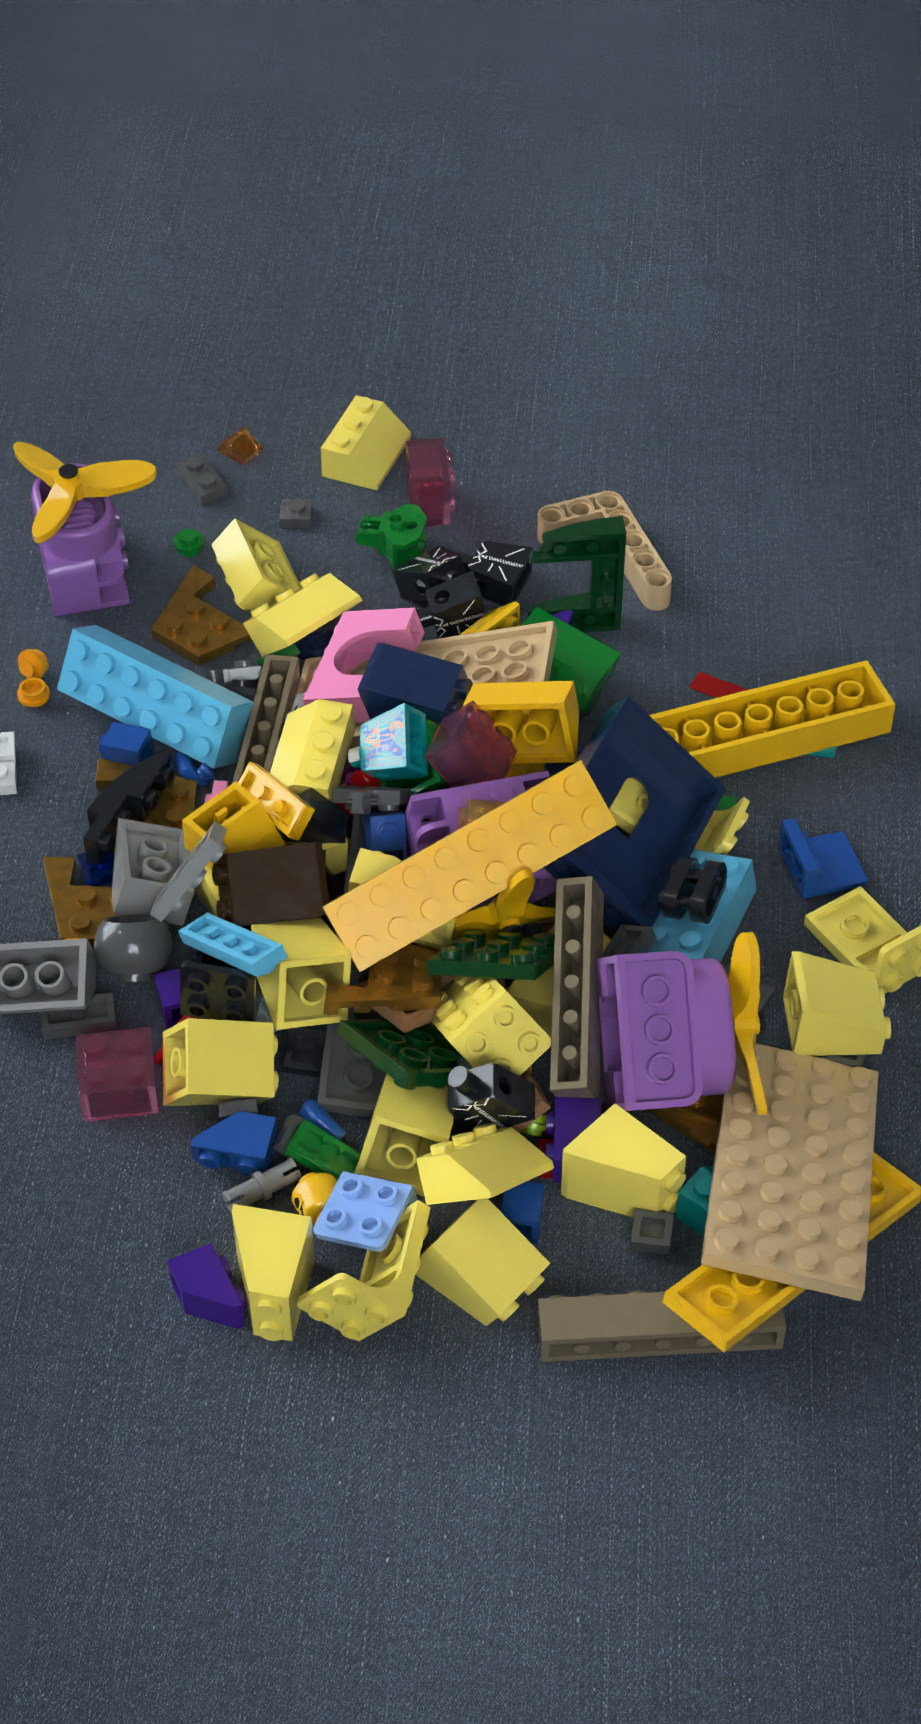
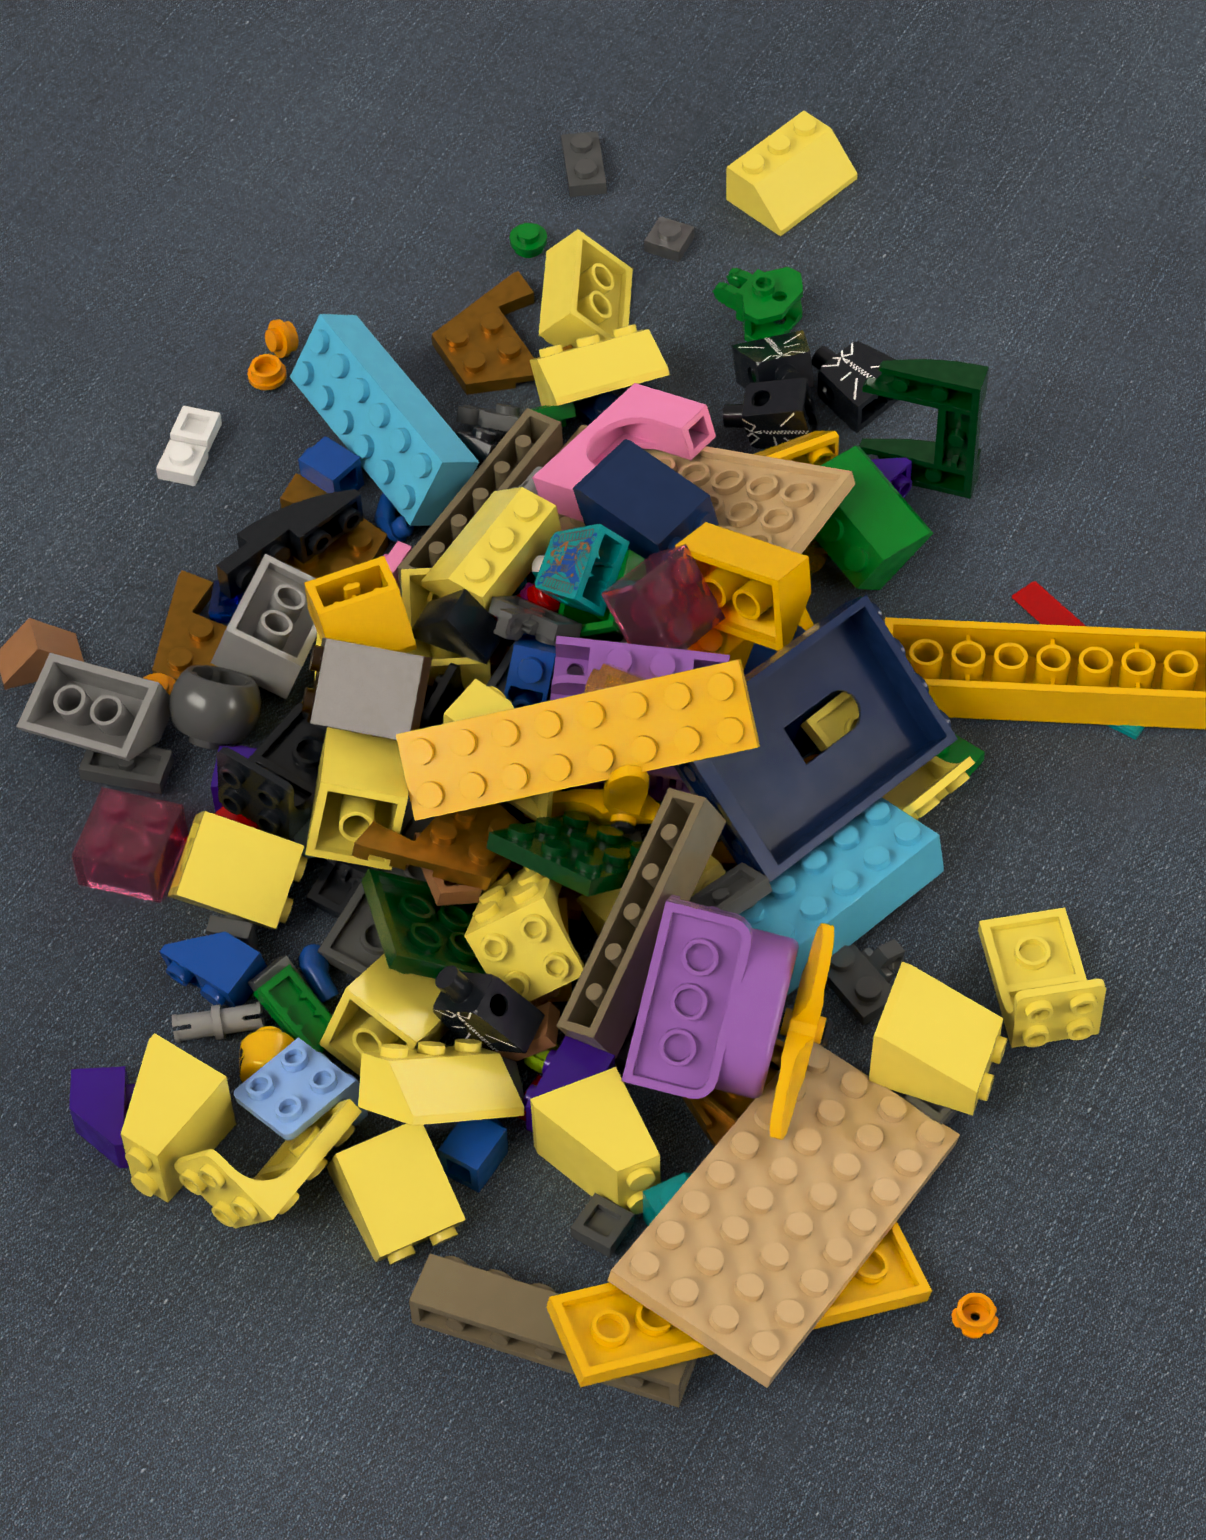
camera: 25 degrees right, 5 degrees up
medium lavender brick [13,442,157,616] -> none
light grey plate [150,821,227,922] -> none
medium azure plate [178,912,288,977] -> none
clear orange slope [218,427,263,465] -> none
yellow tile [238,761,315,841] -> none
clear pink brick [406,438,456,527] -> none
tan beam [537,491,672,611] -> none
black brick [658,856,727,924] -> none
blue bracket [778,818,868,899] -> none

